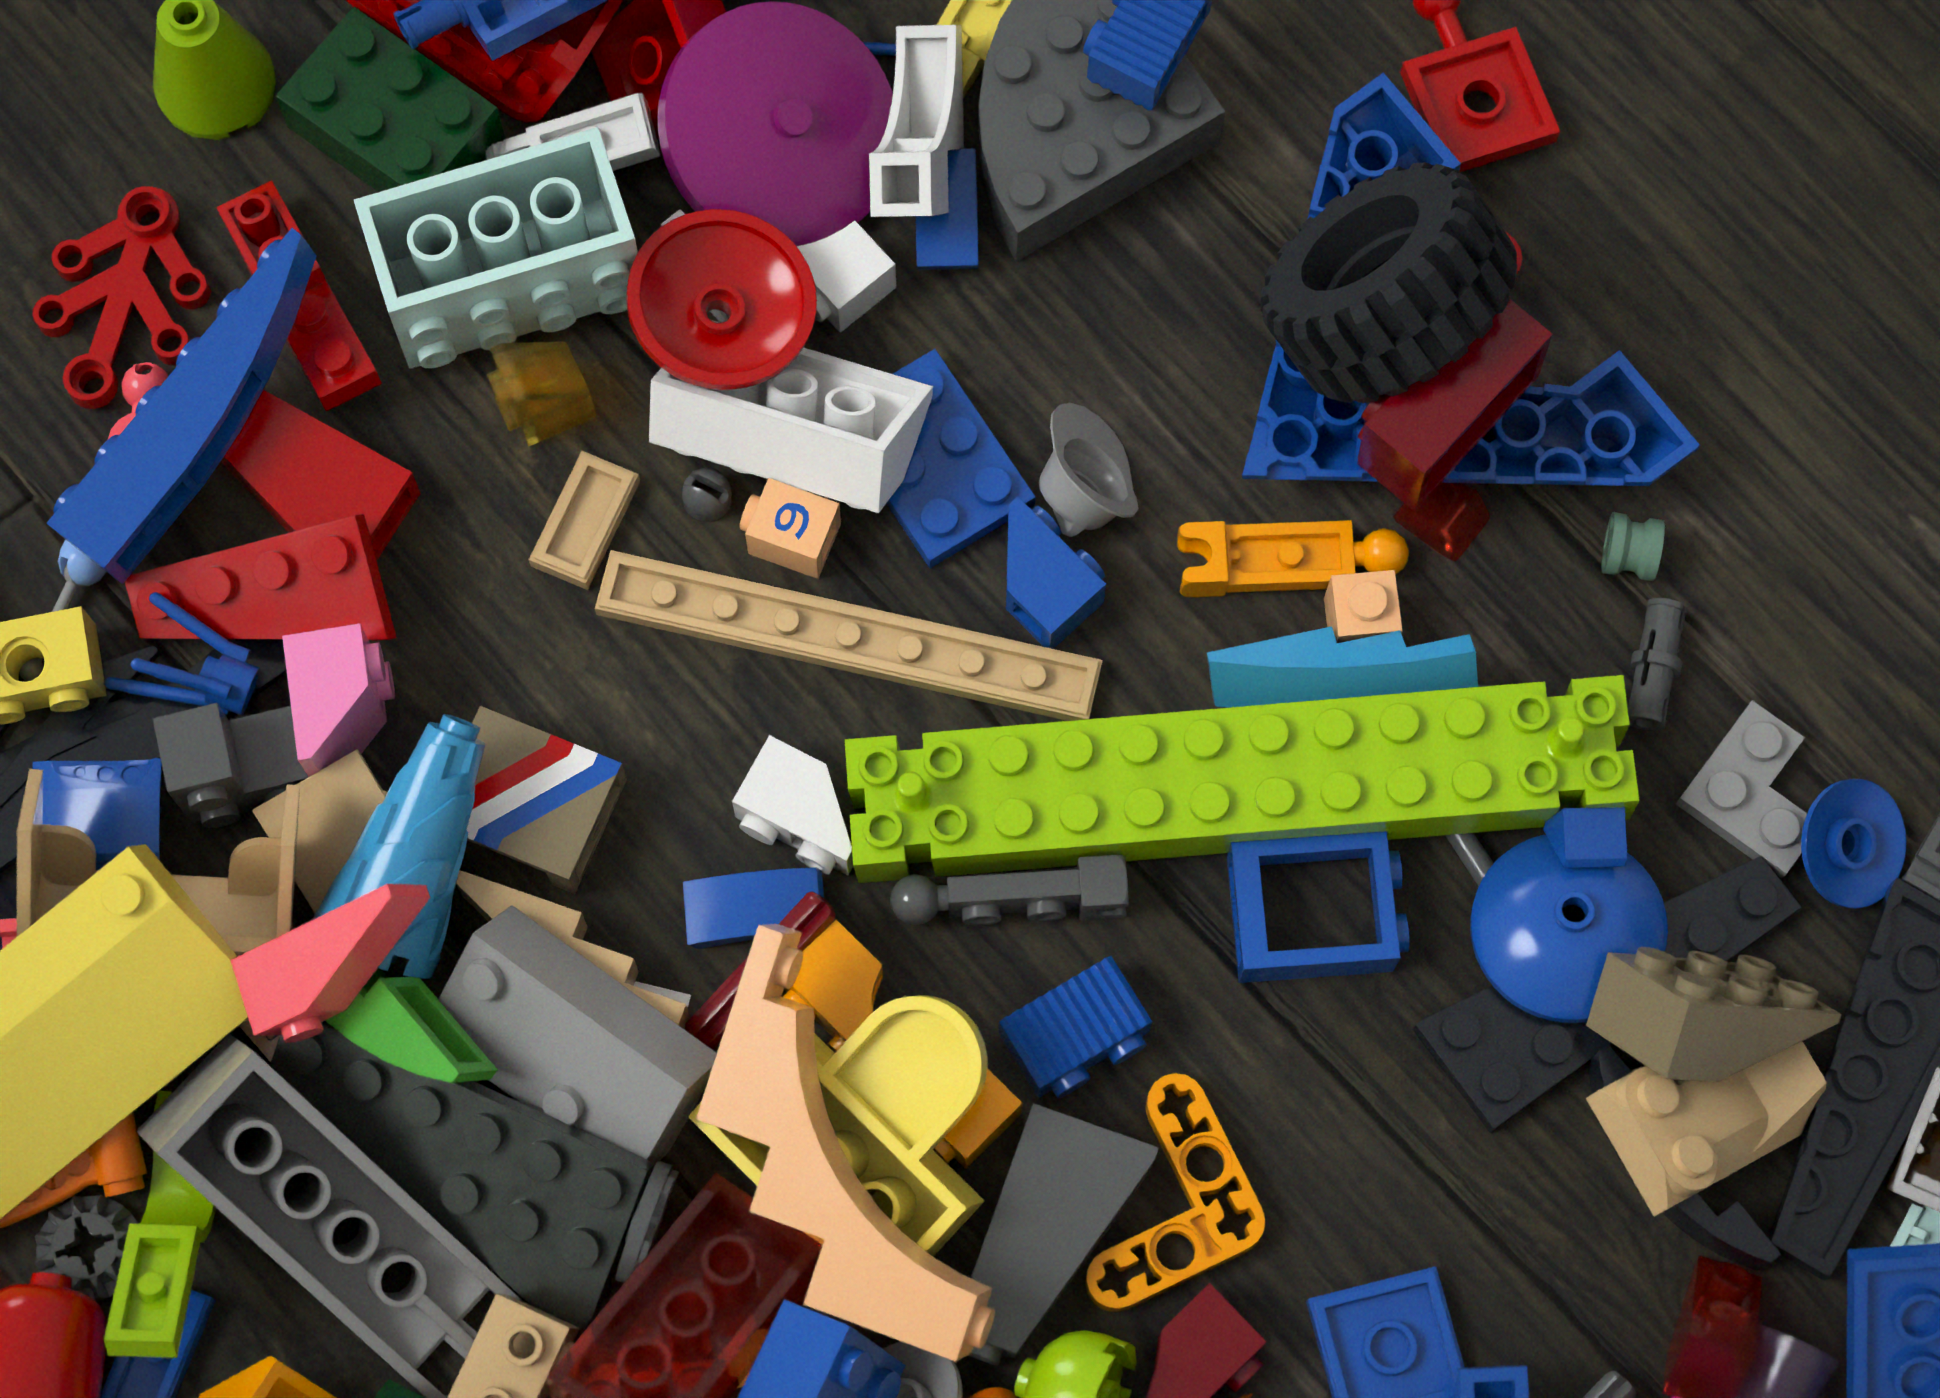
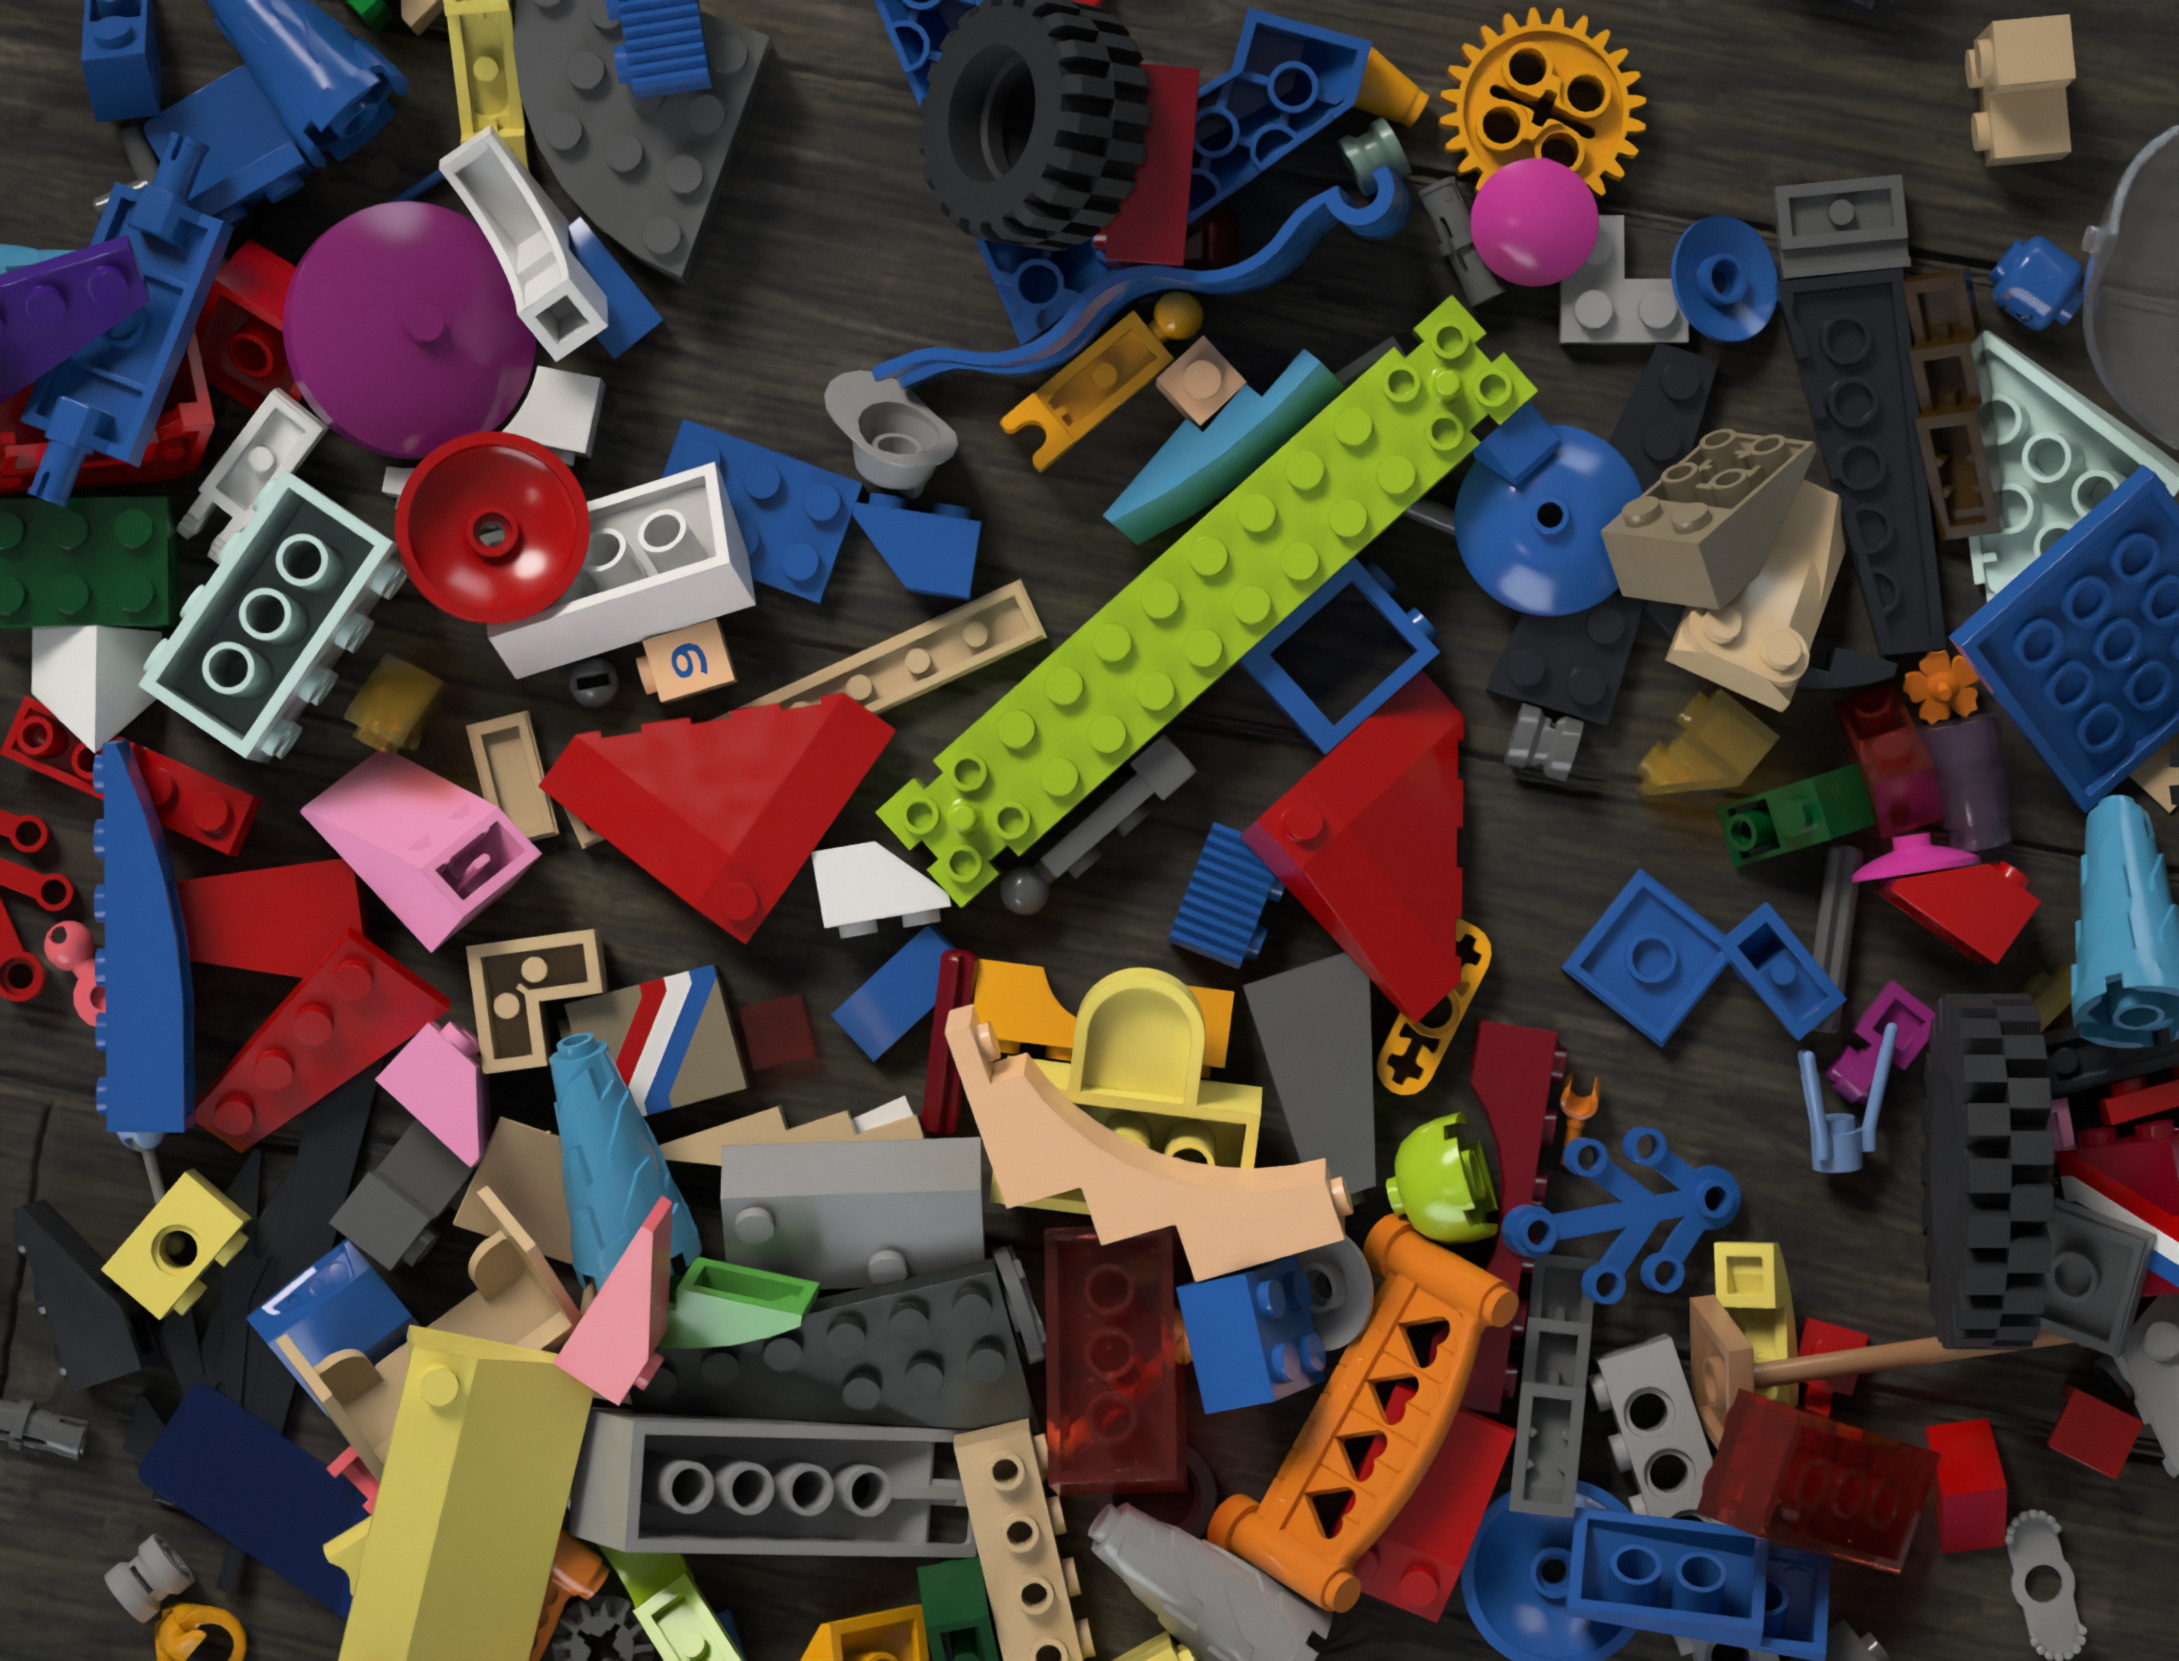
camera: 35 degrees left, 15 degrees up
blue plant [104,592,260,716] -> none
none -> white slope [31,625,162,754]
none -> bright pink slope [300,747,542,953]
none -> tan brick [466,929,609,1074]
none -> red slope [538,692,896,945]
none -> clear red tile [739,994,816,1070]
none -> blue flag [871,166,1412,390]
none -> red slope [1240,670,1464,1026]
none -> light orange cone [1353,47,1429,128]
none -> light orange gear [1438,7,1646,199]
none -> dark pink dish [1470,157,1599,287]
none -> dark grey wheel [1504,703,1584,782]
none -> clear yellow slope [1634,688,1780,797]
none -> dark green slope [1716,763,1877,868]
none -> orange plant [1902,649,1979,724]

